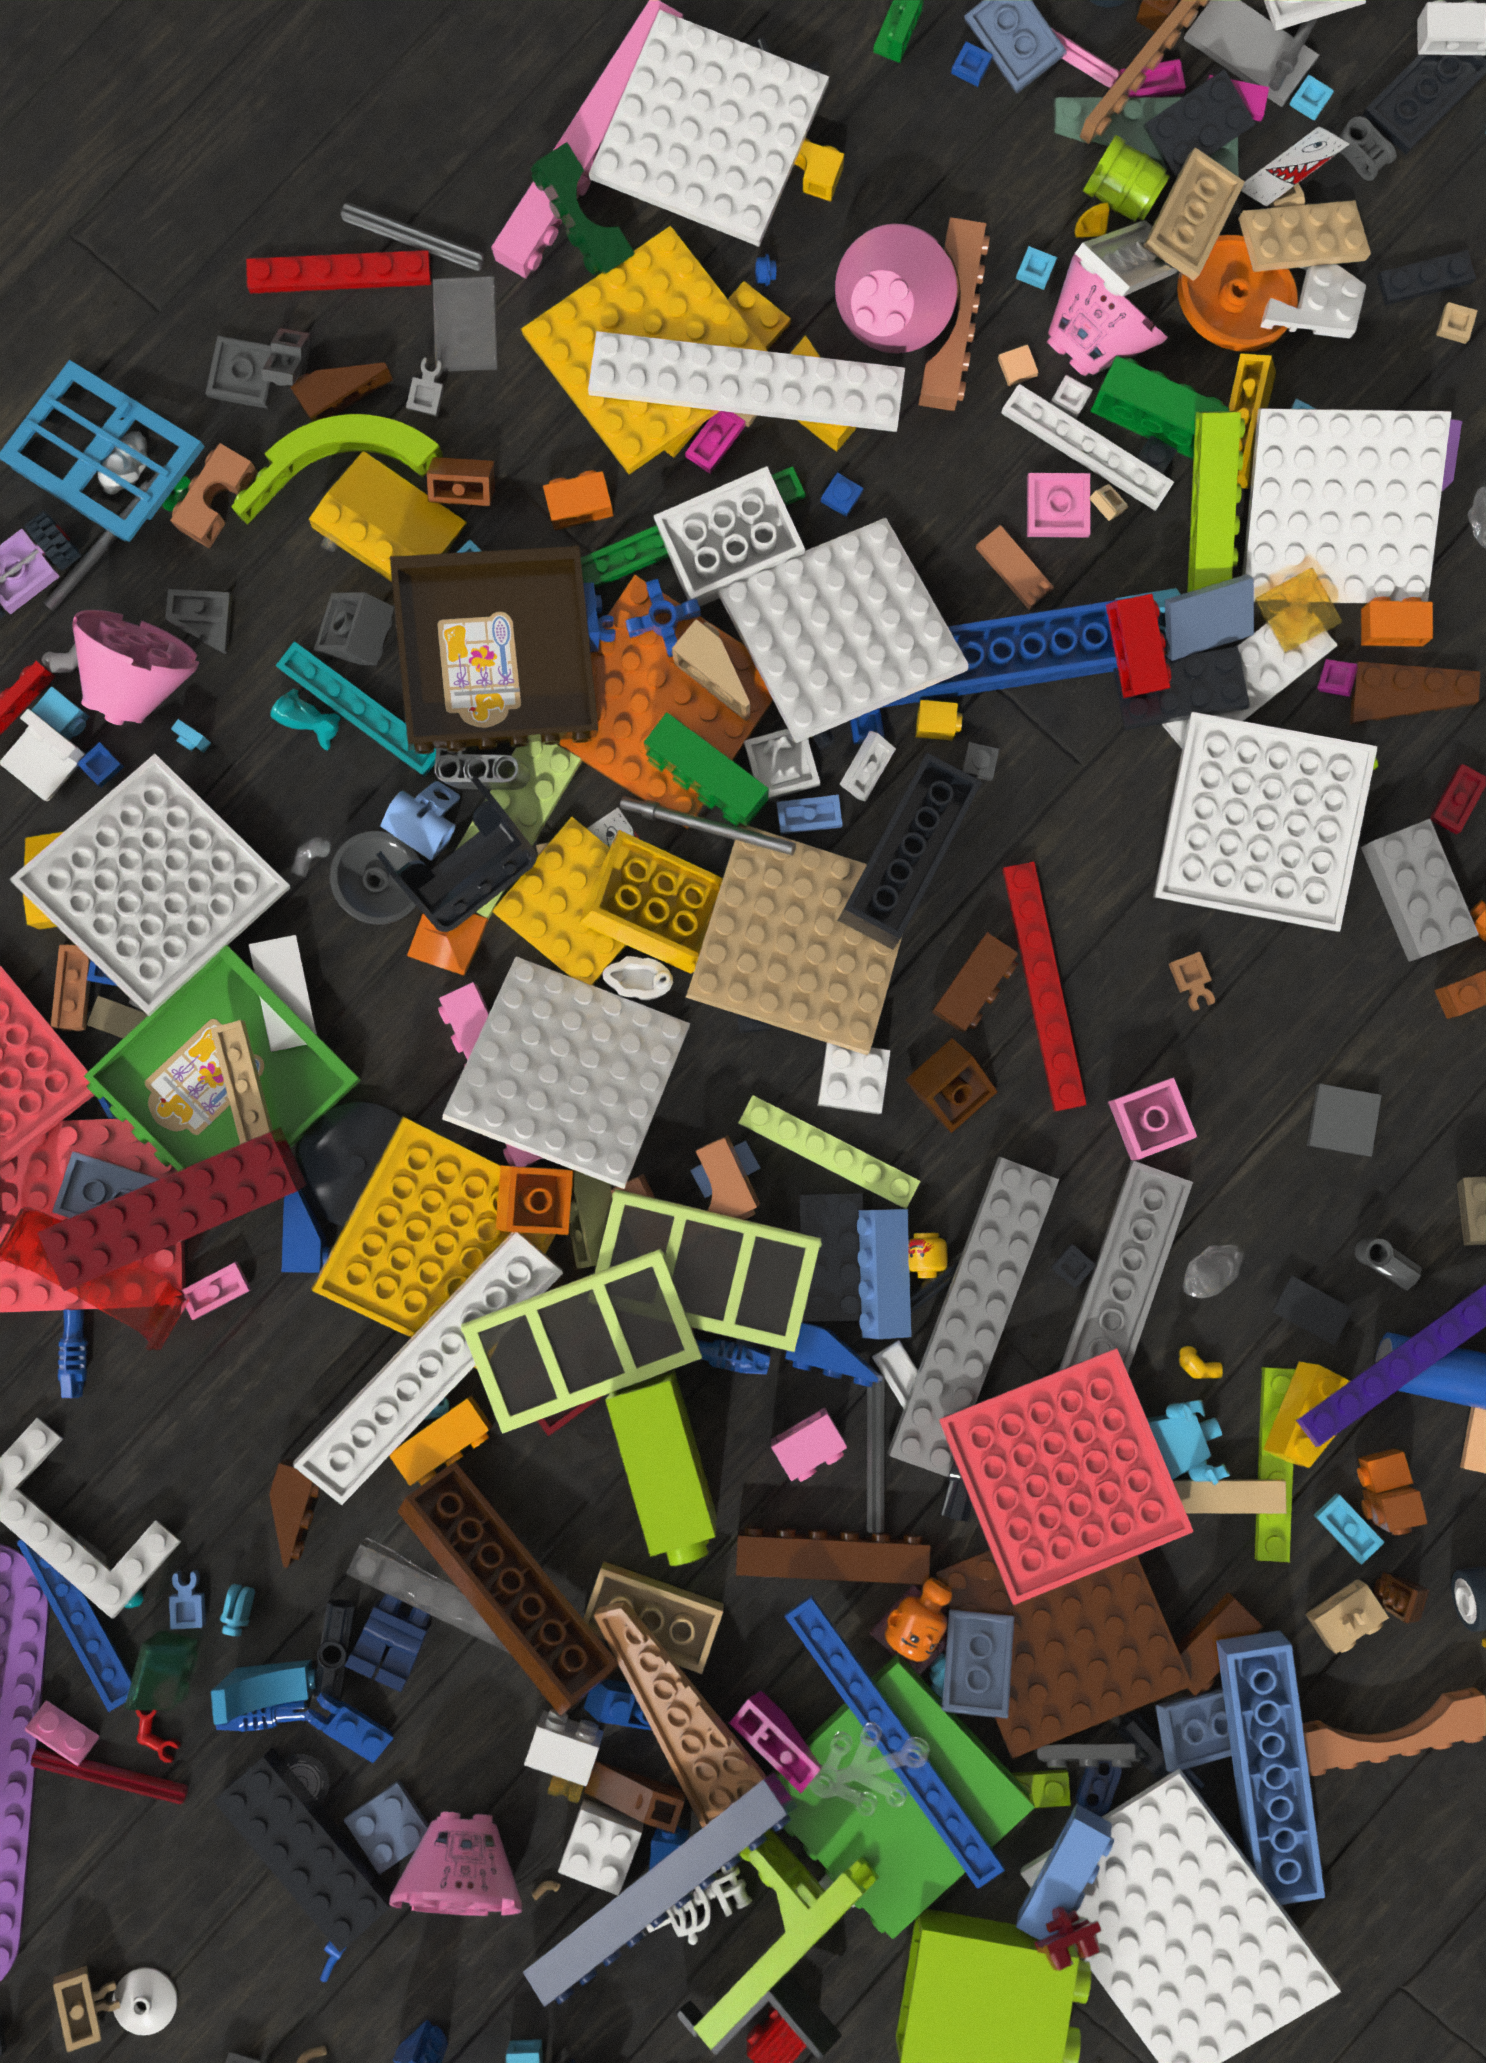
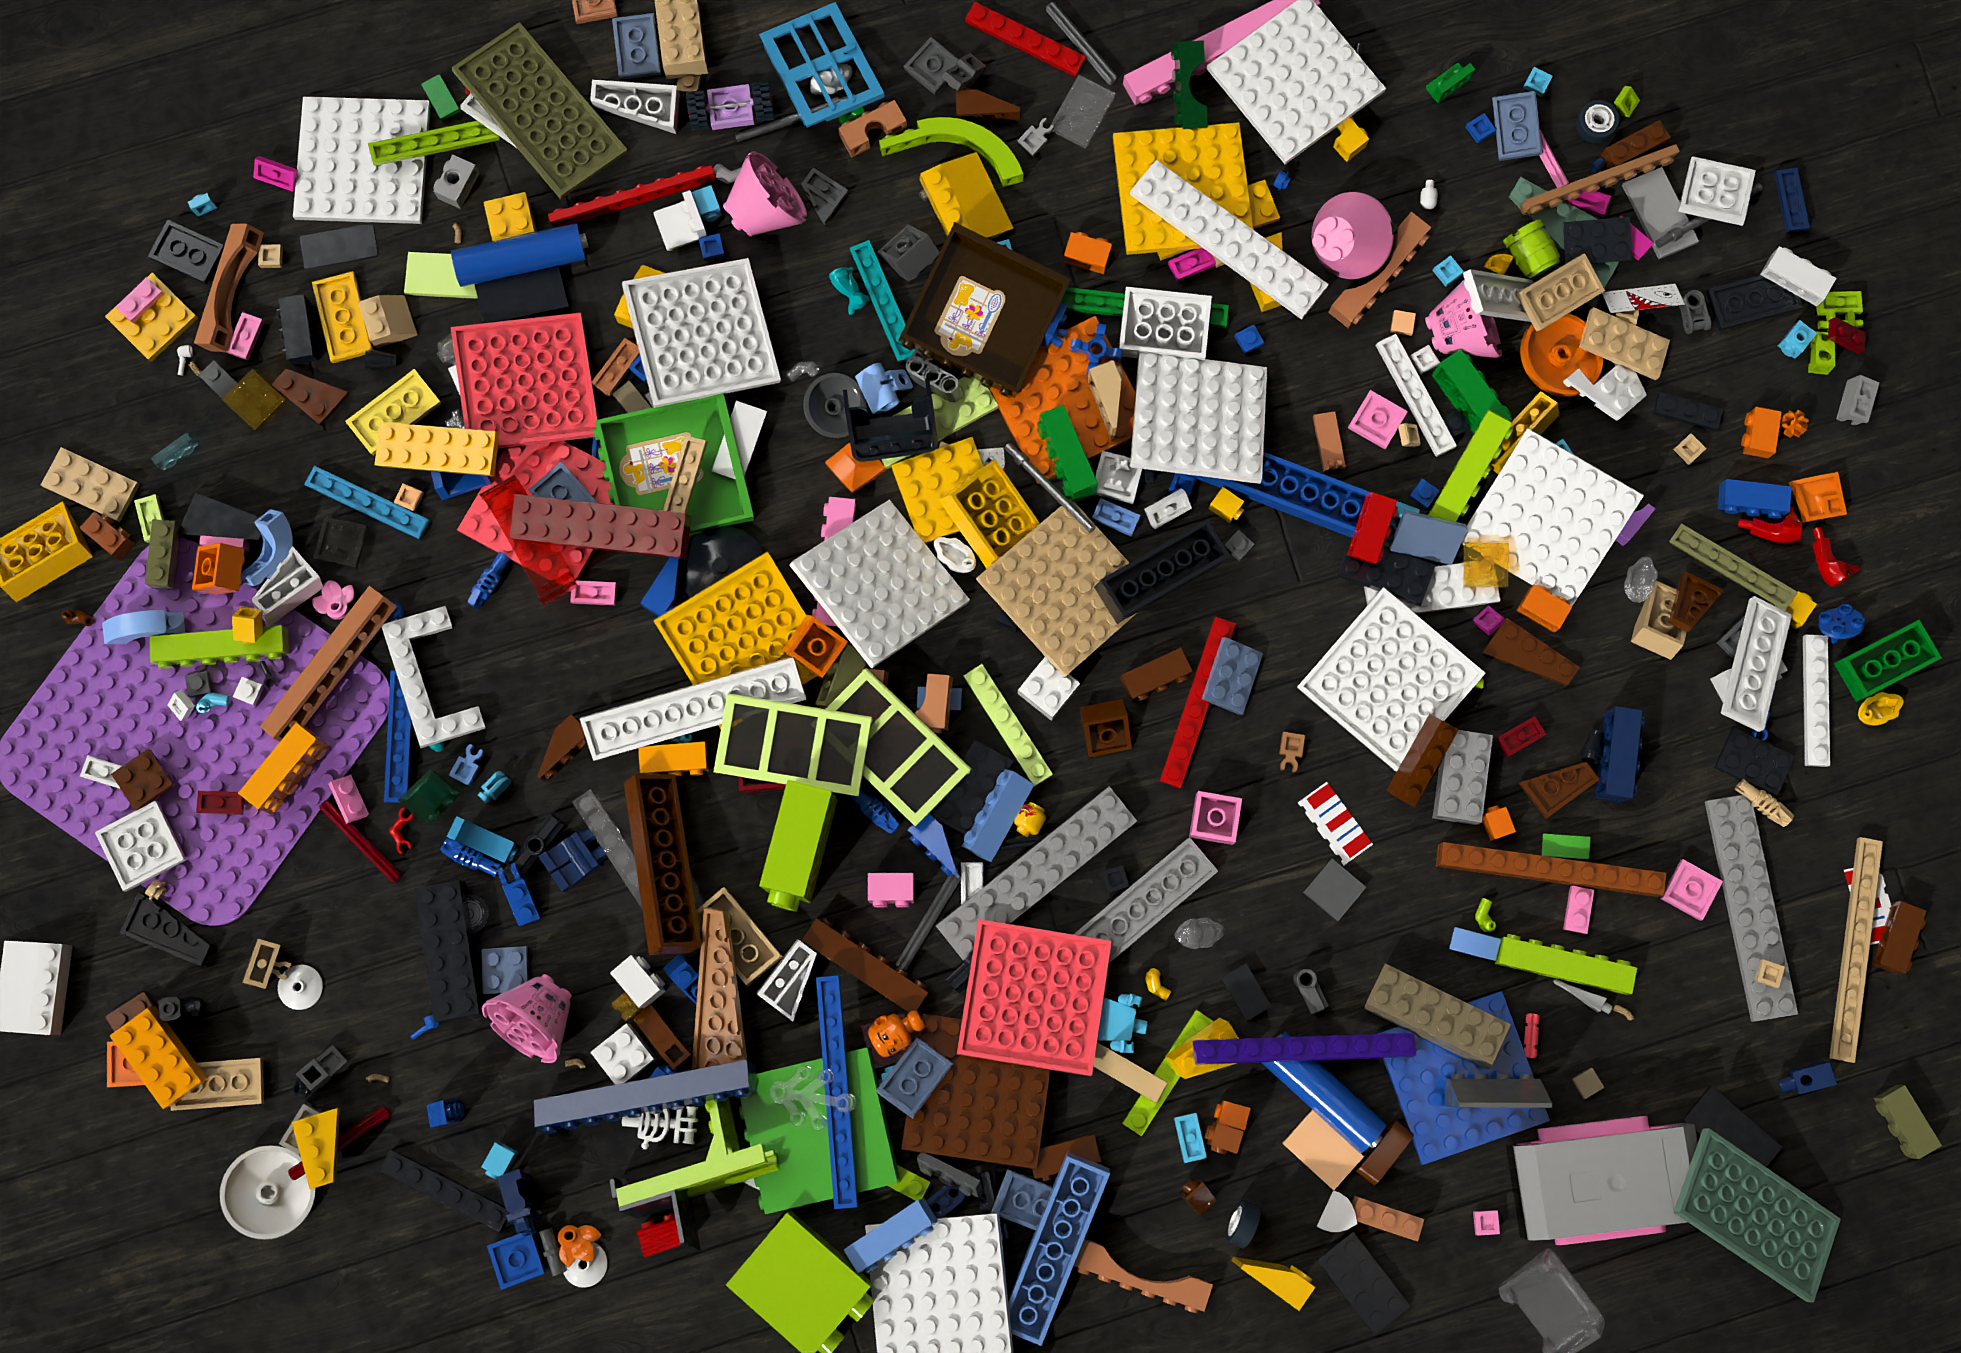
camera: 30 degrees right, 5 degrees down
medium azure plate [171,719,211,753] -> none
dark orange brick [427,457,495,506] -> none
dark pink slope [729,1691,823,1793] -> none
dark red hips [1034,1906,1102,1971] -> none
medium azure plate [1289,75,1334,121] -> none
tan brick [1306,1579,1389,1653] -> none
none -> white wedge [756,939,817,1021]
none -> sand blue plate [1202,637,1263,715]
none -> sticker [1298,782,1373,865]
none -> reddish brown brick [1386,714,1459,807]
none -> blue plate [1409,479,1440,509]
none -> white cylinder [1420,180,1438,210]
none -> dark blue hand [1590,157,1608,189]

